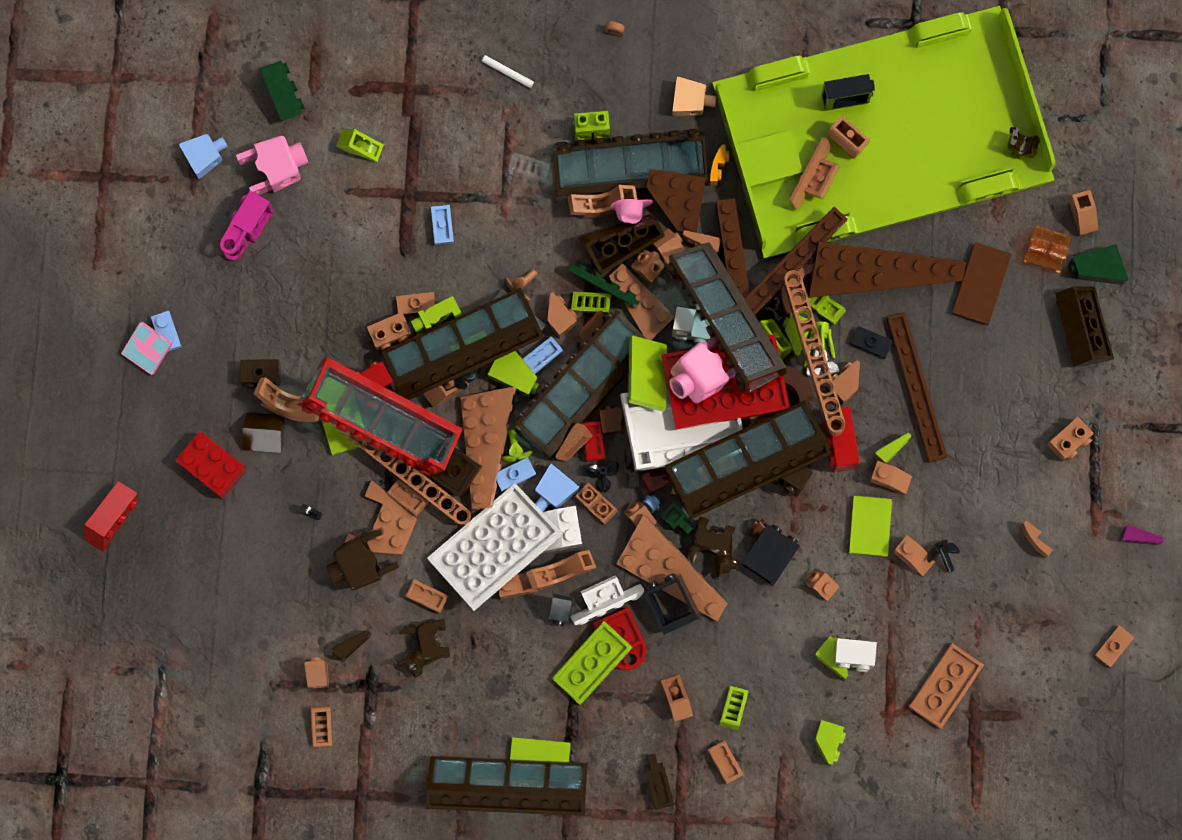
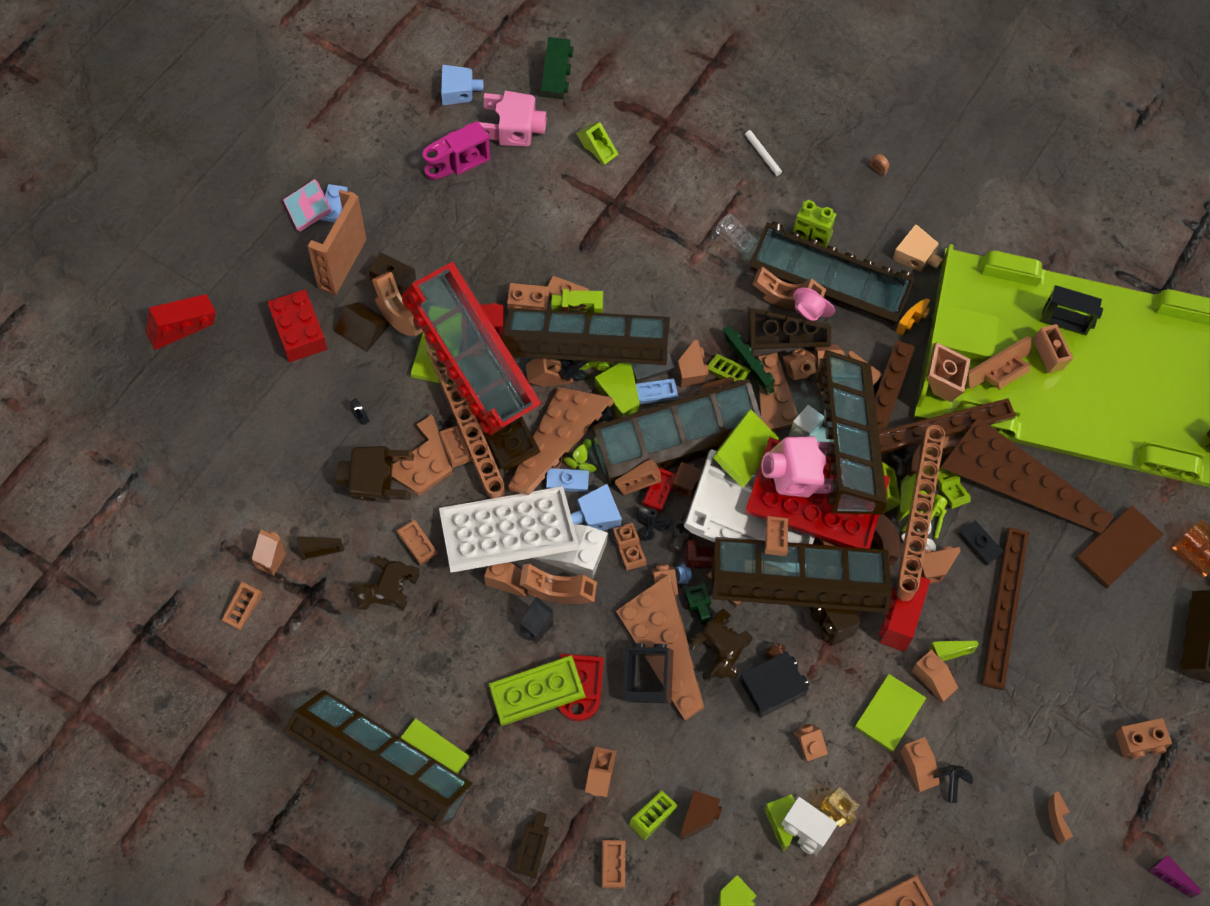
camera: 25 degrees right, 15 degrees down
light blue plate [431,205,454,245] -> none
nougat plant [506,269,538,301] -> none
white bracket [570,575,644,625] -> none
reddish brown plate [646,168,706,233] -> none
none -> nougat panel [308,189,367,295]
none -> reddish brown slope [679,790,722,840]
none -> nougat plate [765,516,788,556]
none -> clear yellow brick [818,787,859,826]
none -> nougat slope [927,342,971,402]

